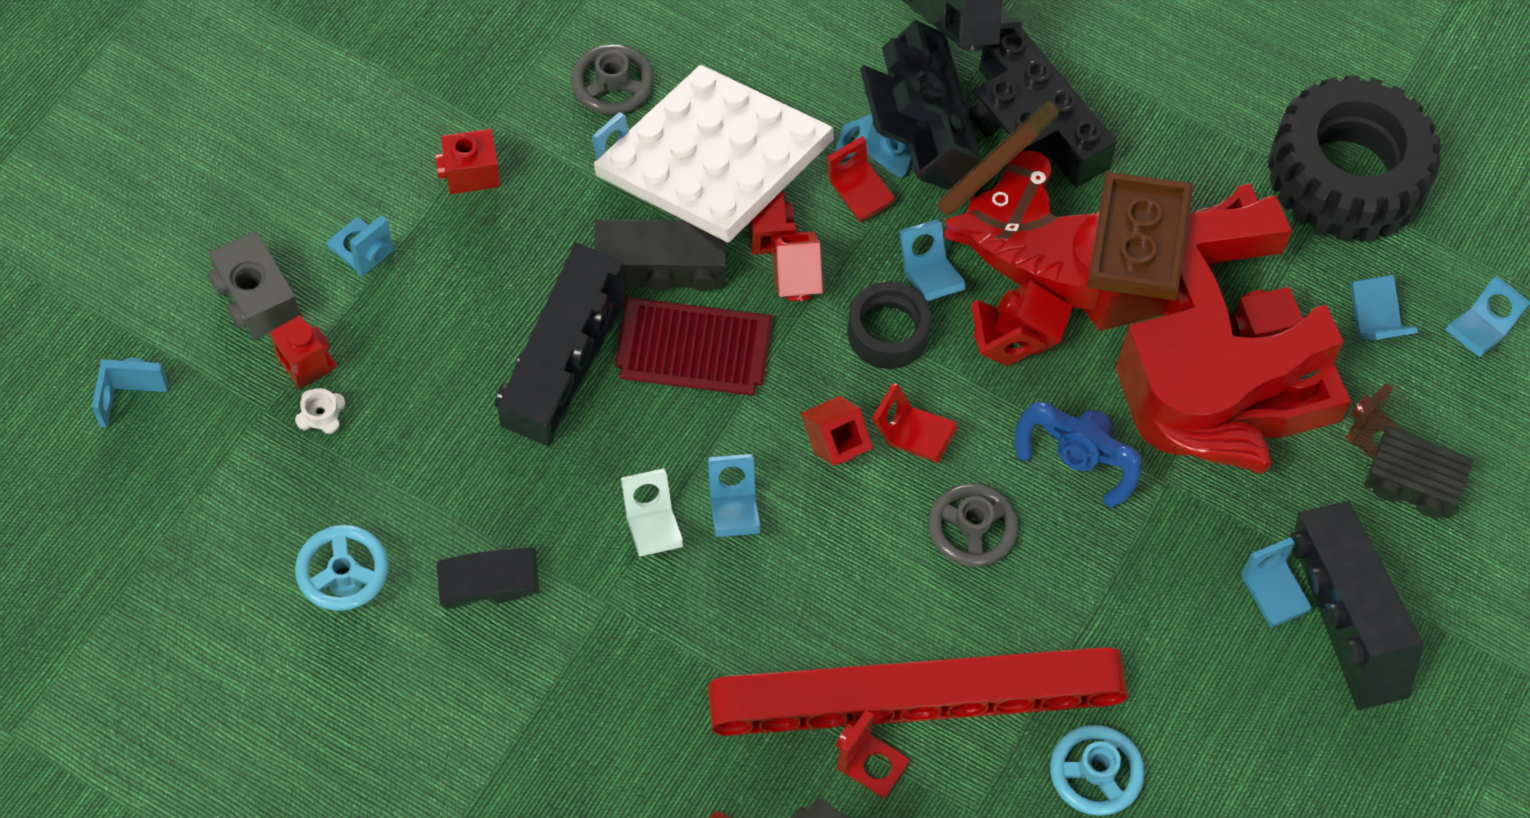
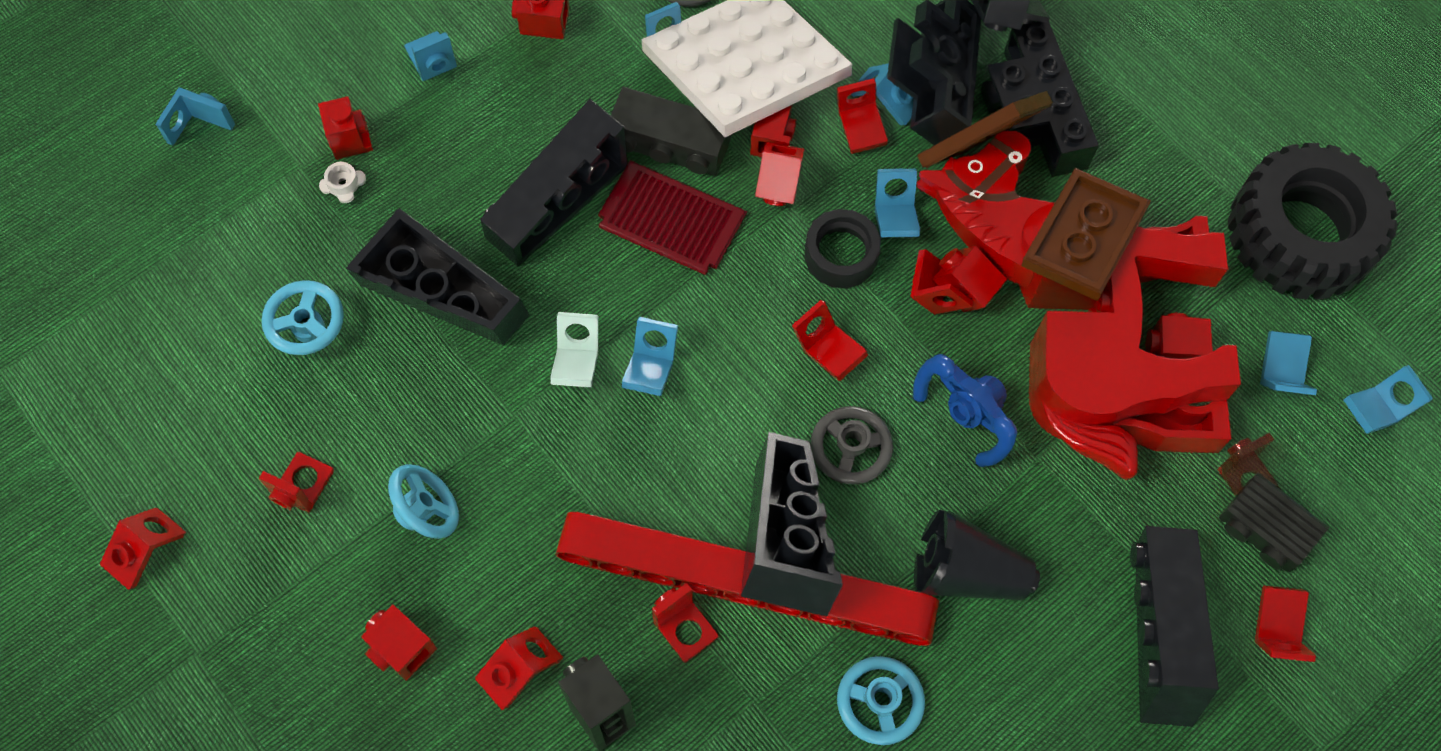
camera: 20 degrees right, 5 degrees up
dark grey brick [207,231,300,341] -> none
black slope [437,548,540,609] -> none
red brick [800,395,873,466] -> none
dark azure bracket [1241,538,1312,628] -> none
none -> red bracket [258,452,334,513]
none -> black wedge [345,208,529,345]
none -> medium azure piece [388,464,459,539]
none -> black wedge [741,432,843,616]
none -> black cone [913,510,1040,600]
none -> red bracket [1254,585,1316,662]

